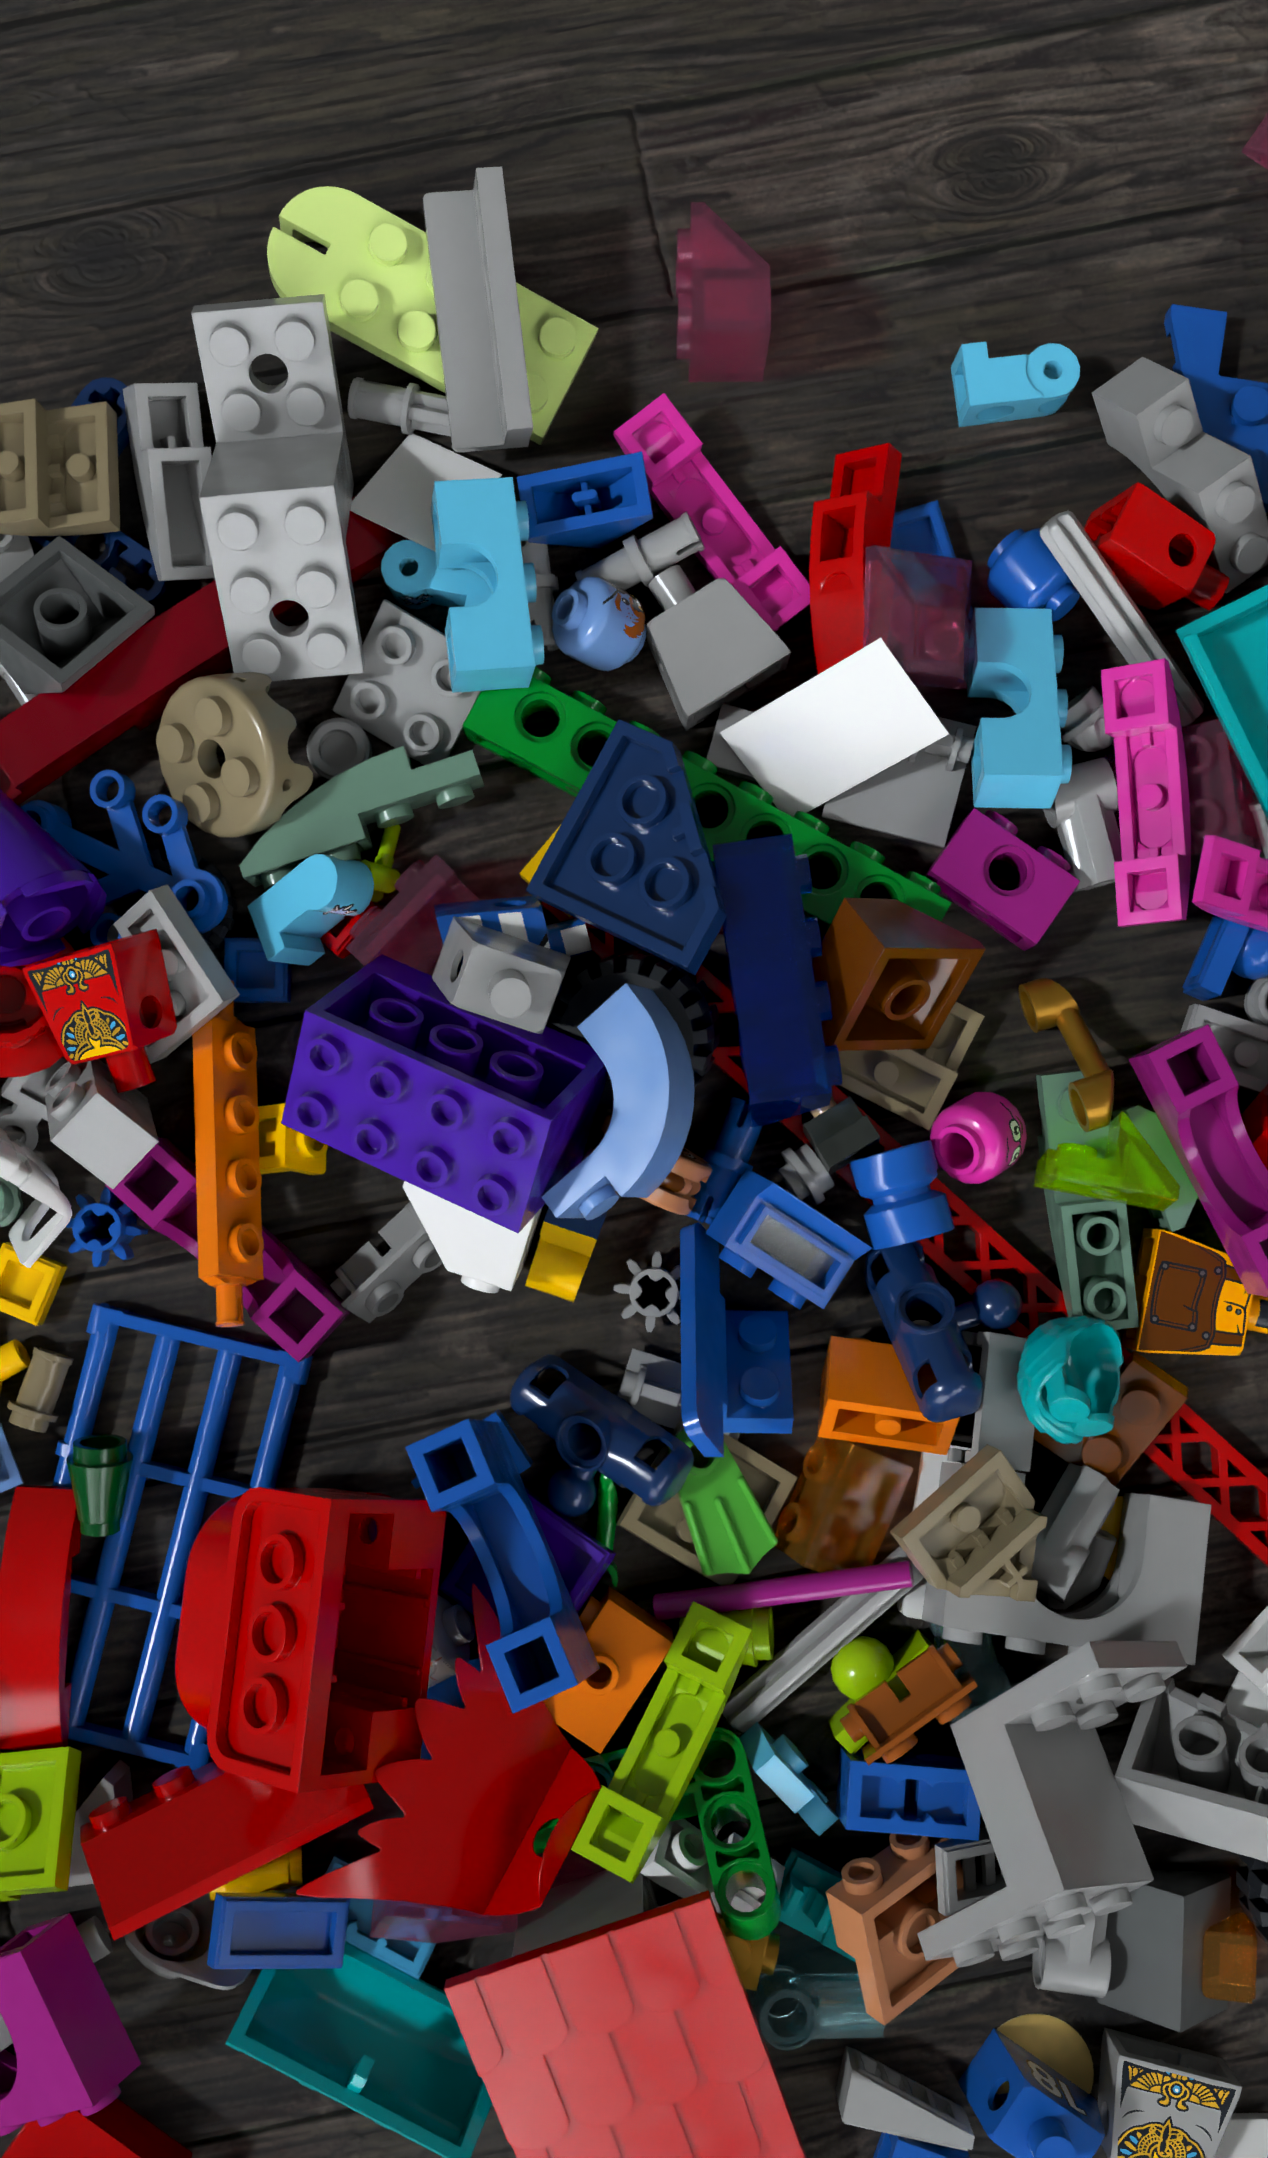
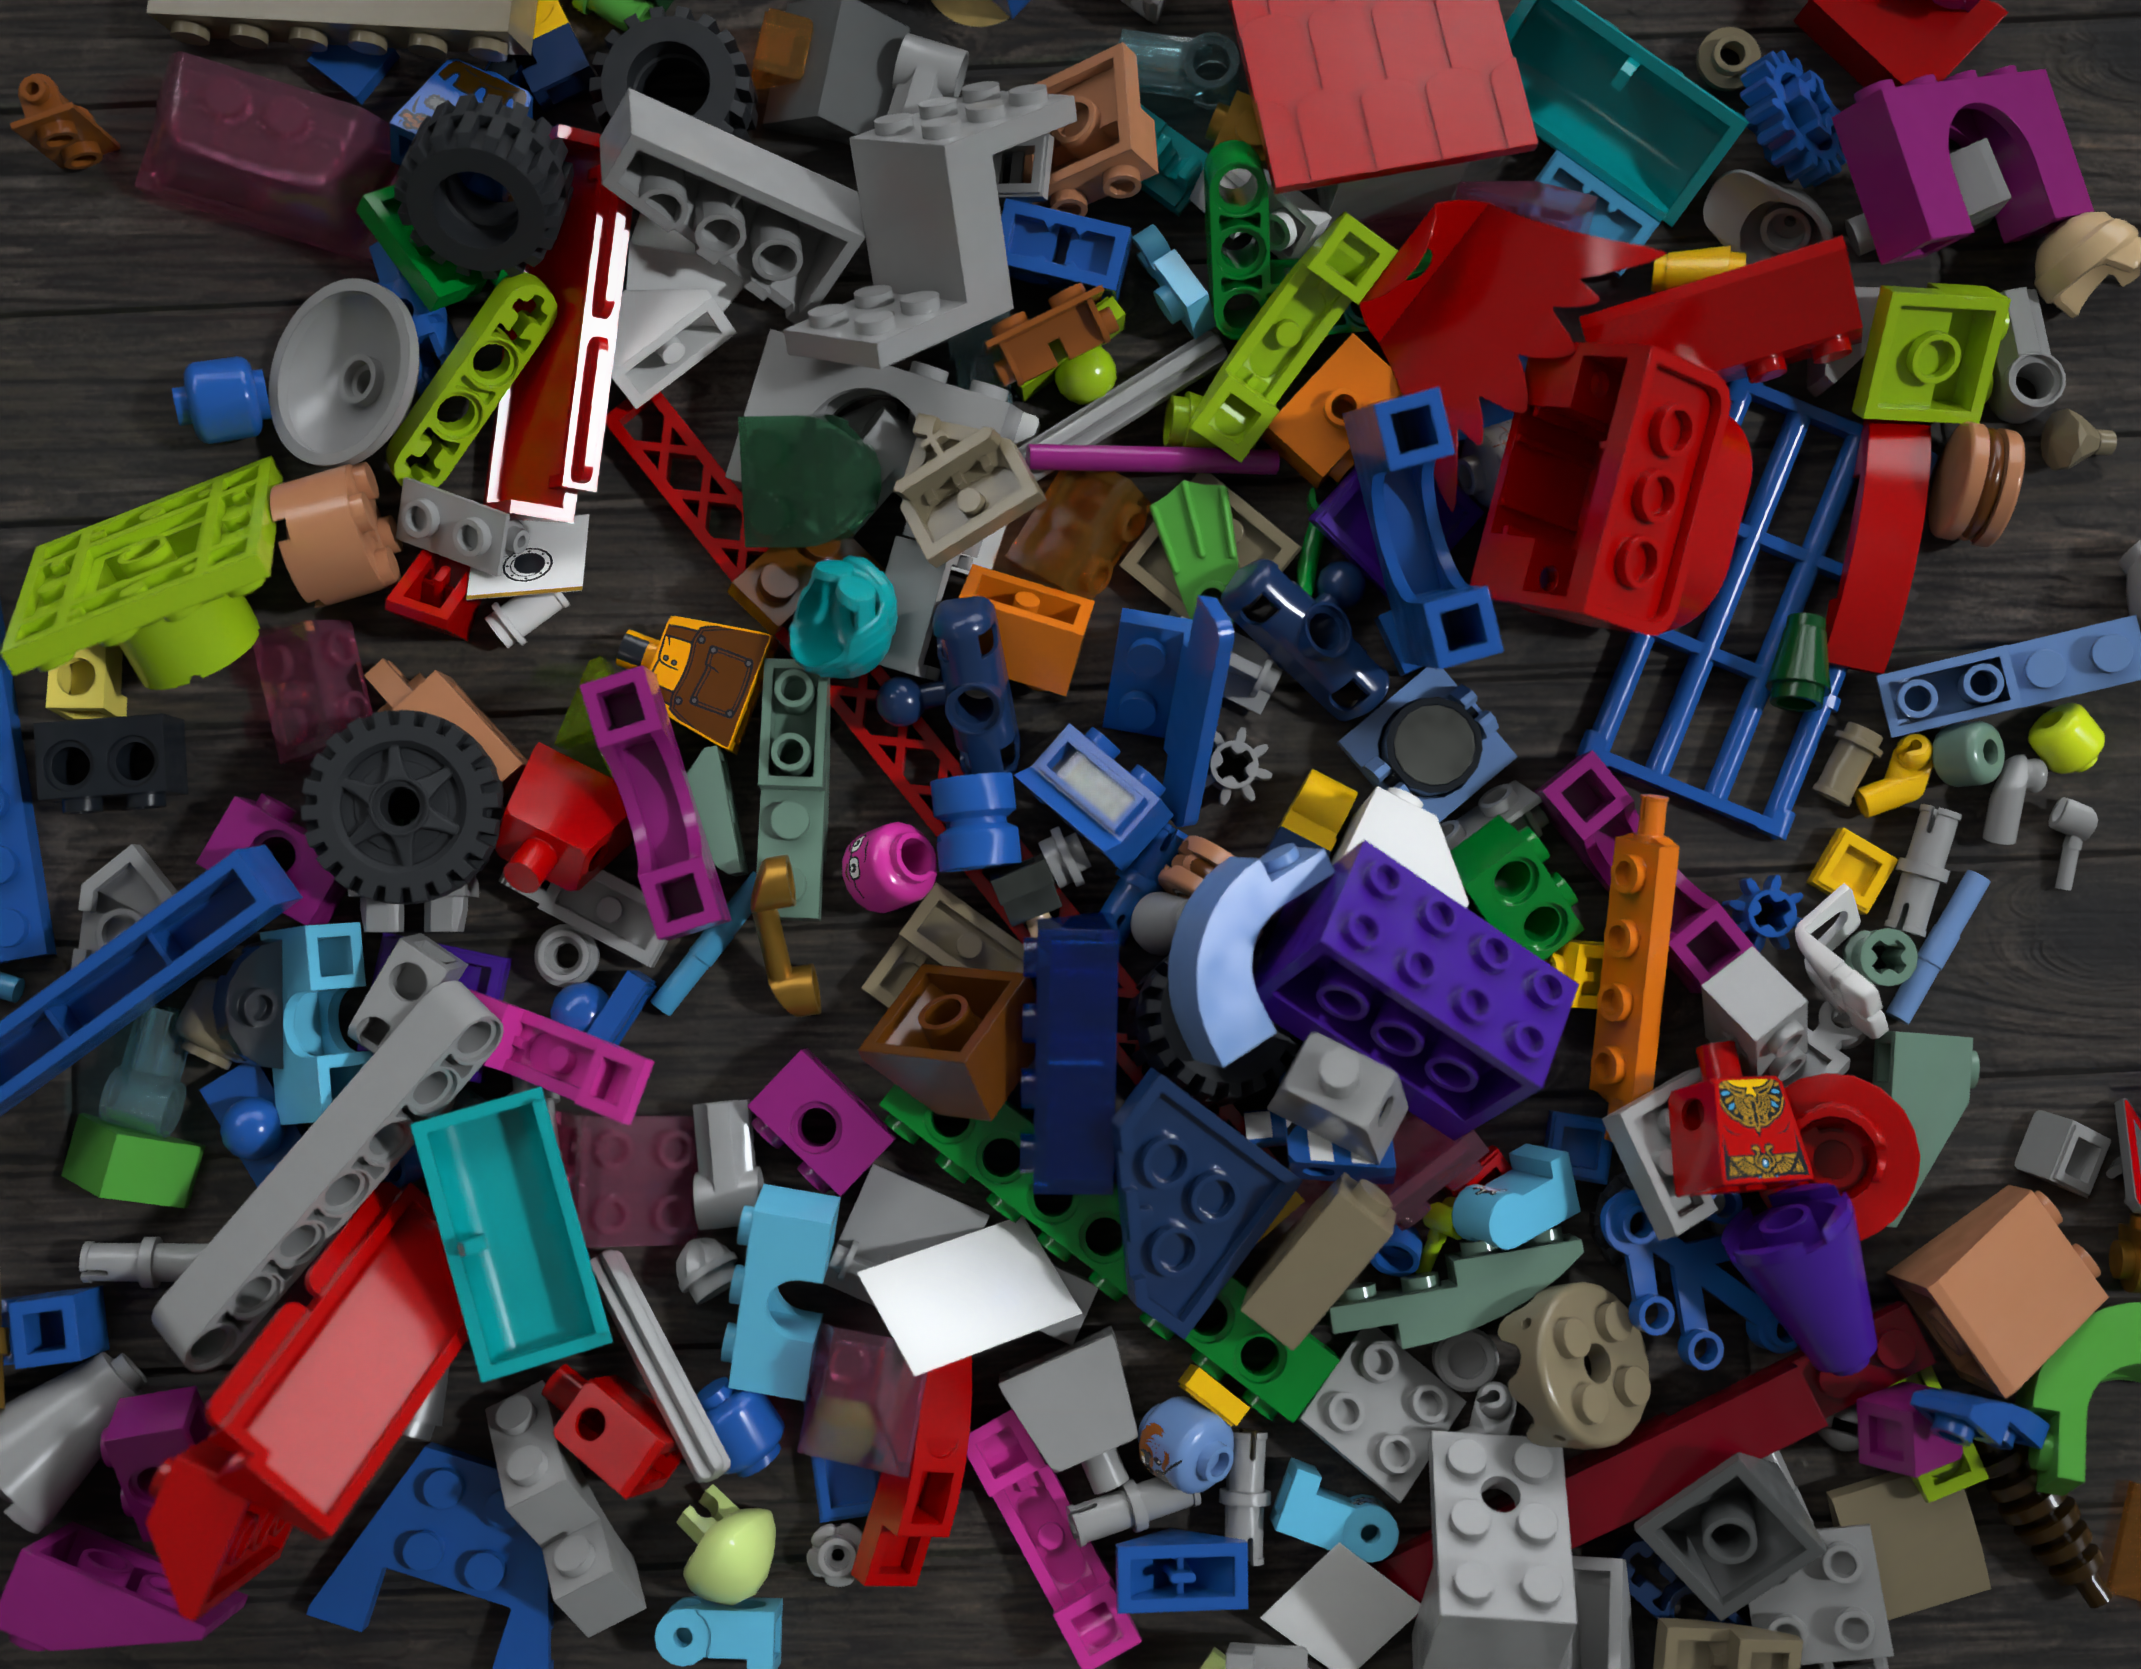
camera: 170 degrees left, 0 degrees up
blue tile [207,1890,350,1969] -> none
medium azure arch [431,477,544,693] -> none
clear neon green slope [1034,1111,1180,1211] -> none
dark pink slope [1101,658,1191,927] -> none
none -> dark azure piece [650,871,756,1016]
none -> yellowish green piece [676,1484,776,1605]
none -> clear green slope [738,414,881,547]
none -> light grey plate [807,1523,863,1587]
none -> light grey cone [1130,892,1189,956]
none -> yellow tile [1178,1364,1250,1427]
none -> dark tan slope [1240,1172,1396,1351]
none -> piece [1337,667,1518,823]
none -> blue hinge [1370,1219,1423,1277]
none -> green brick [1450,815,1585,960]
none -> light grey arm [1457,1381,1517,1435]
none -> dark tan plate [1696,27,1761,92]
none -> blue gear [1740,50,1847,188]

